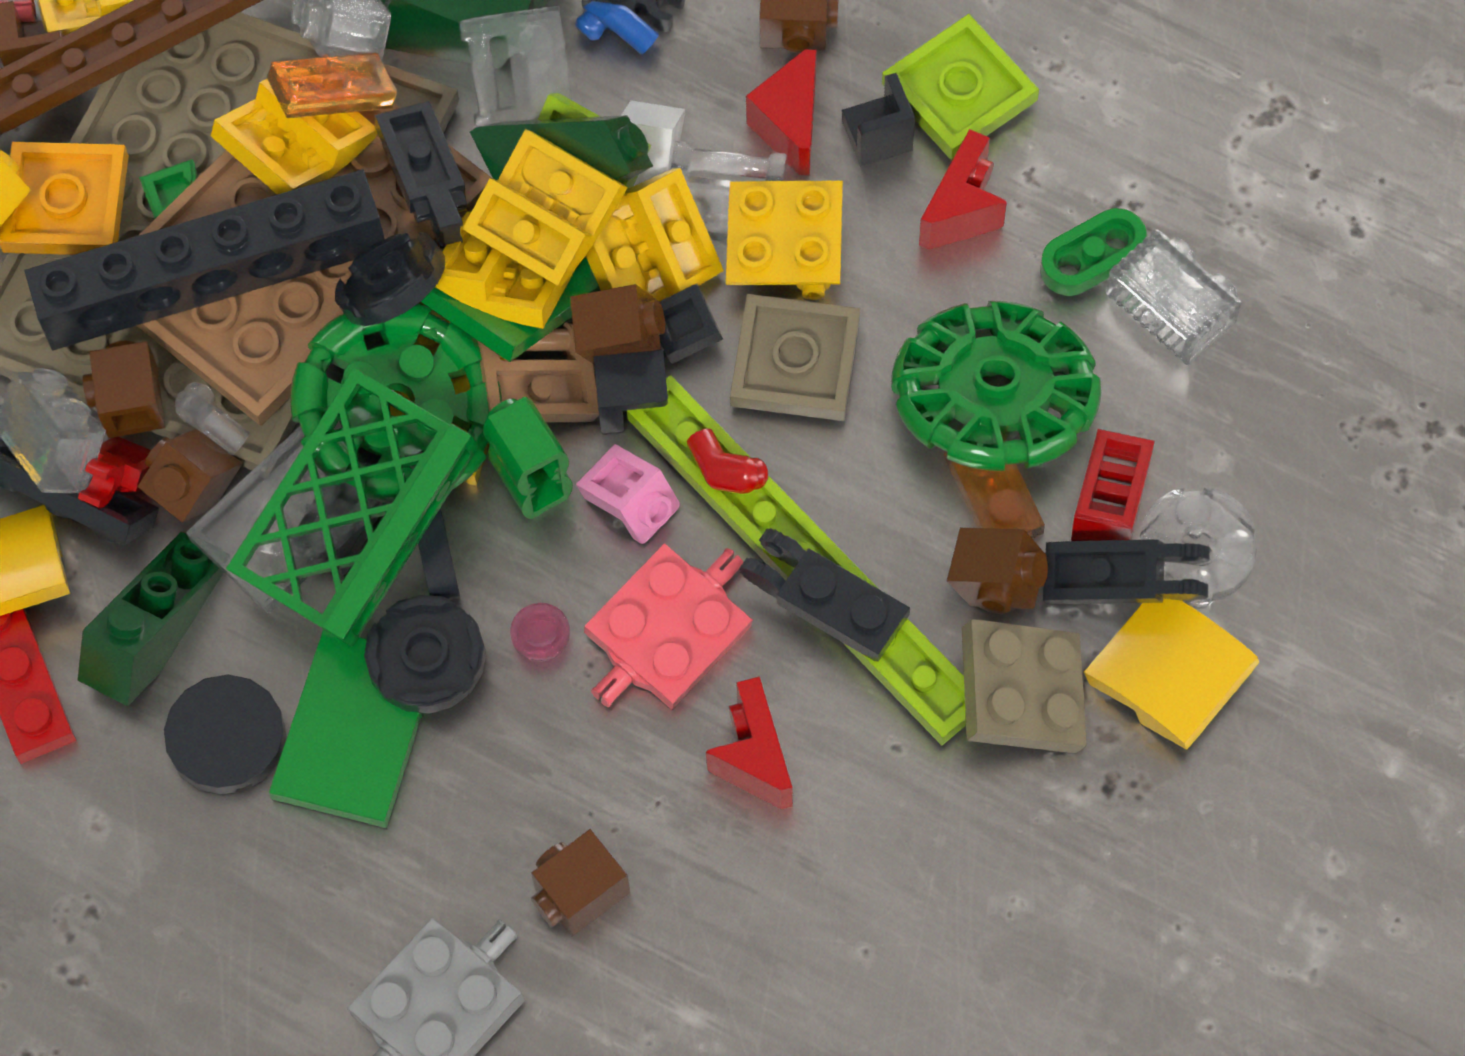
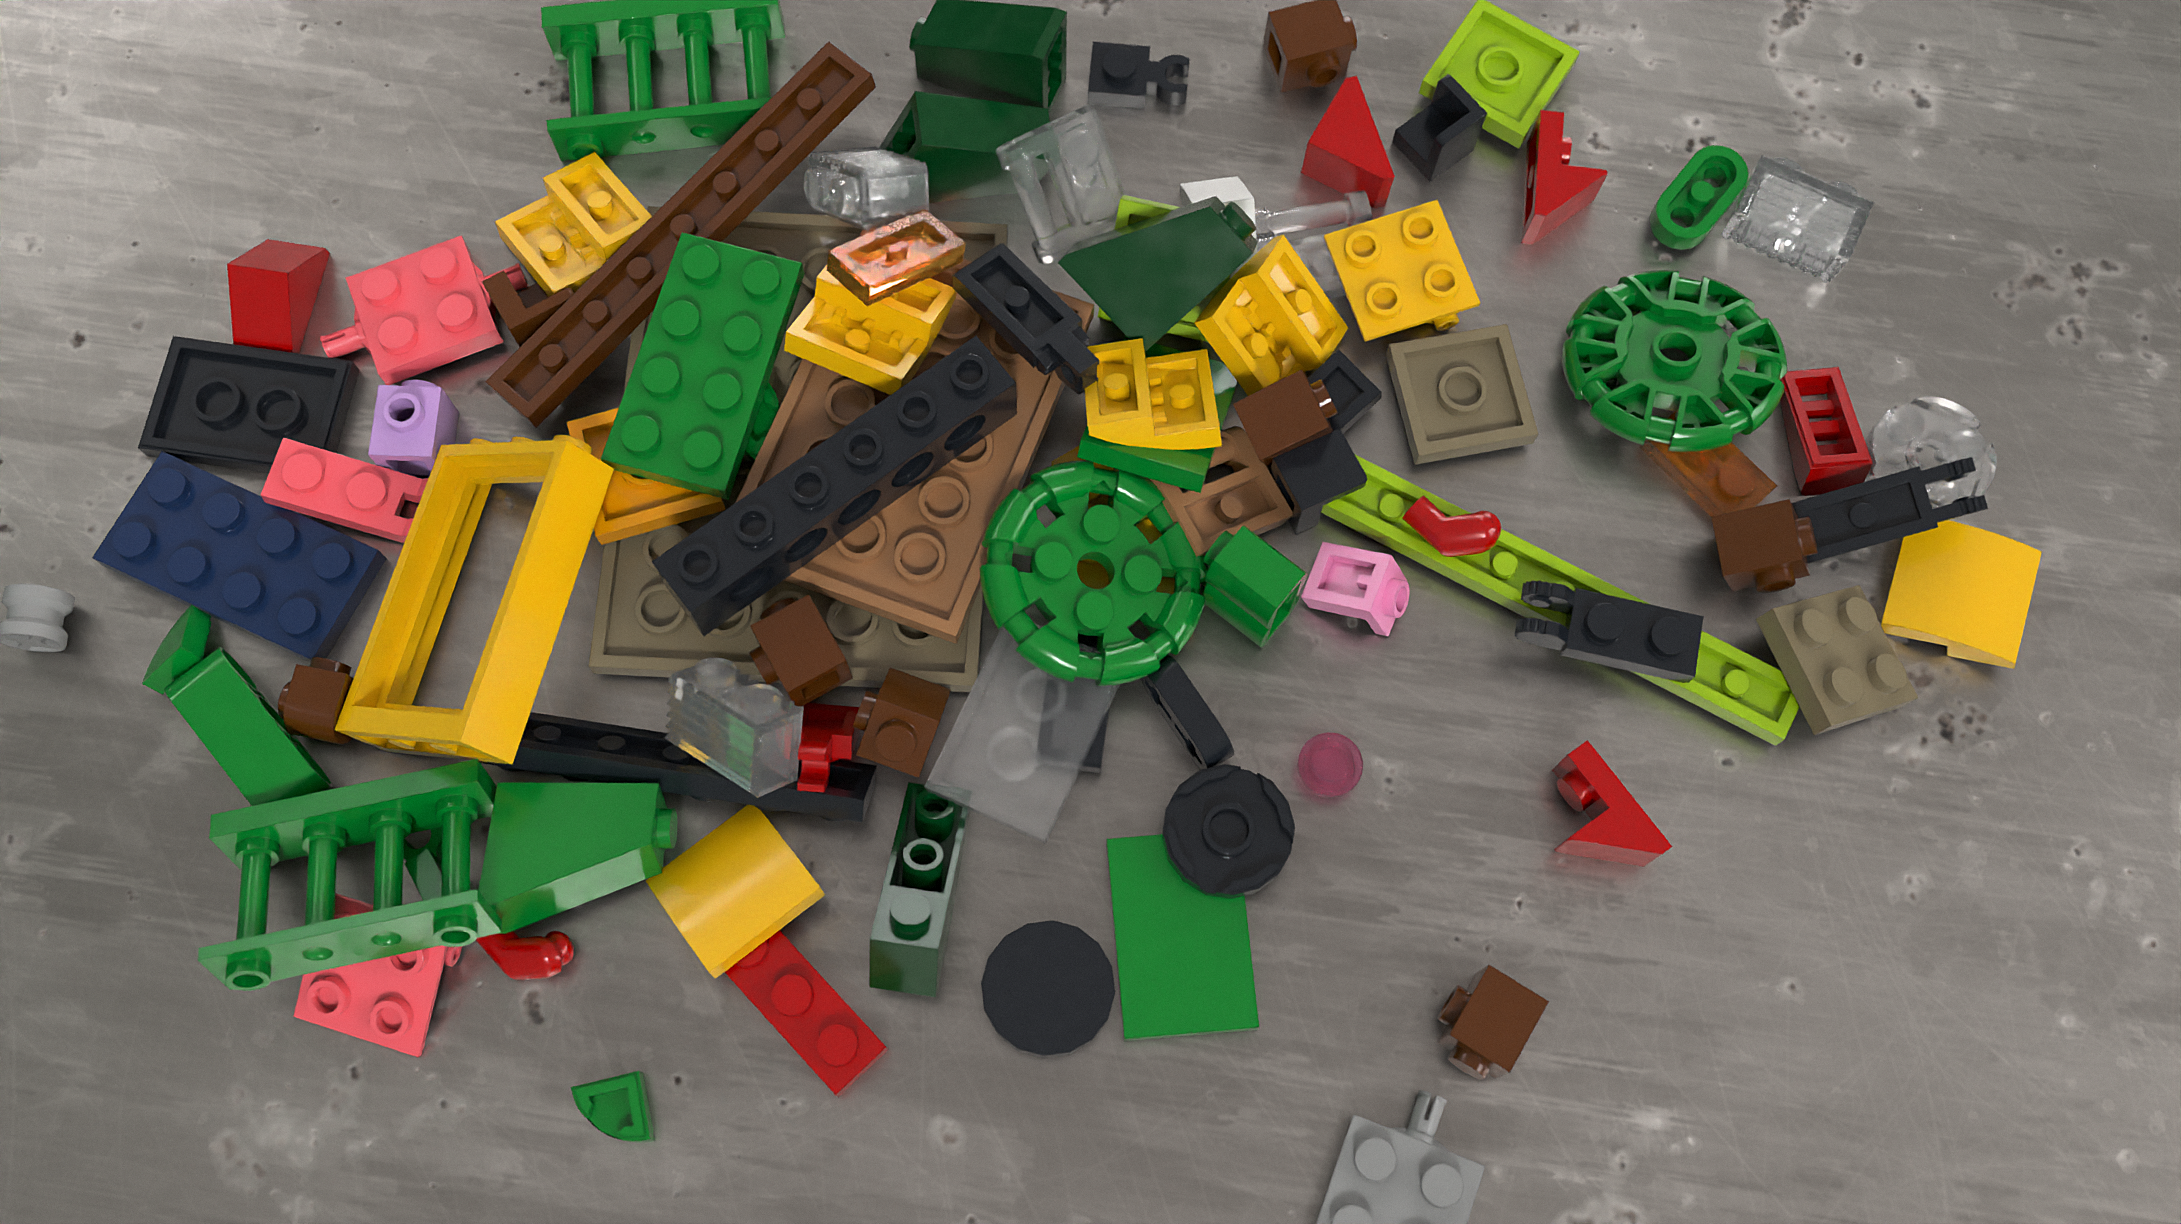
camera: 25 degrees left, 5 degrees up
clear arm [175,382,250,456] -> none
green fence [226,368,479,648] -> none
black tile [335,232,445,326] -> none
yellow slope [462,129,628,286] -> none
blue arm [576,1,659,55] -> none
coral plate [584,543,753,710] -> none
none -> green plate [601,232,805,500]

